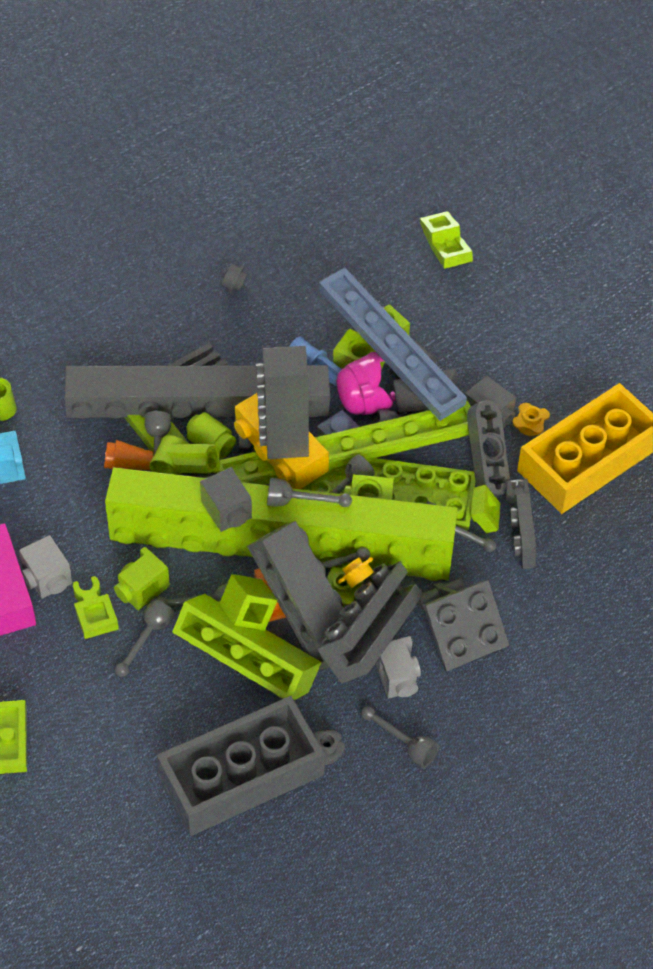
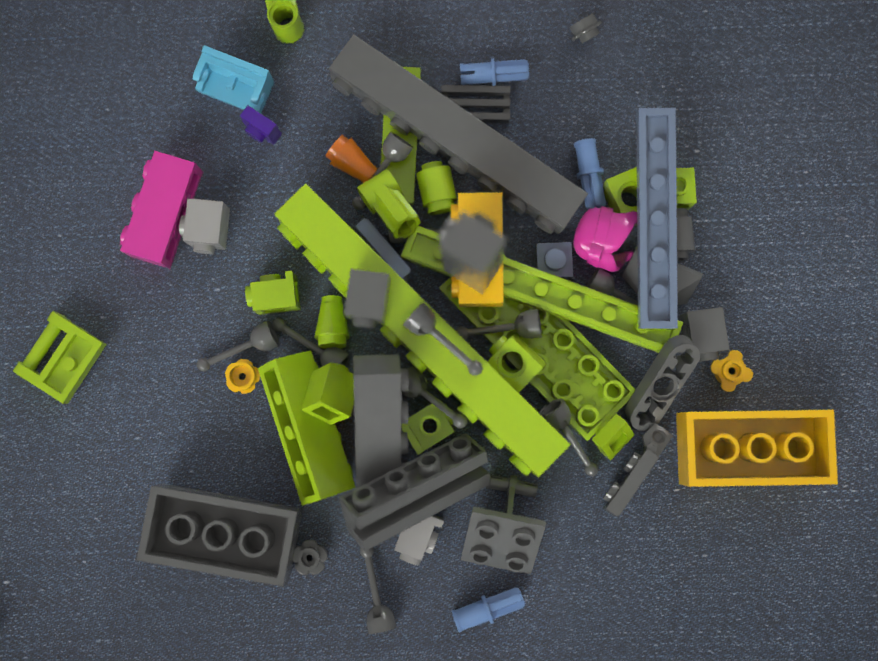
camera: 40 degrees right, 30 degrees up
lime plate [73,576,119,639] -> none
yellow plate [338,557,374,588] -> none
lime slope [420,211,473,269] -> none
none -> yellow plate [225,359,260,394]
none -> dark purple plate [240,105,282,145]
none -> lime cone [314,295,350,349]
none -> medium blue axle [451,587,525,633]
none -> medium blue axle [460,58,529,86]

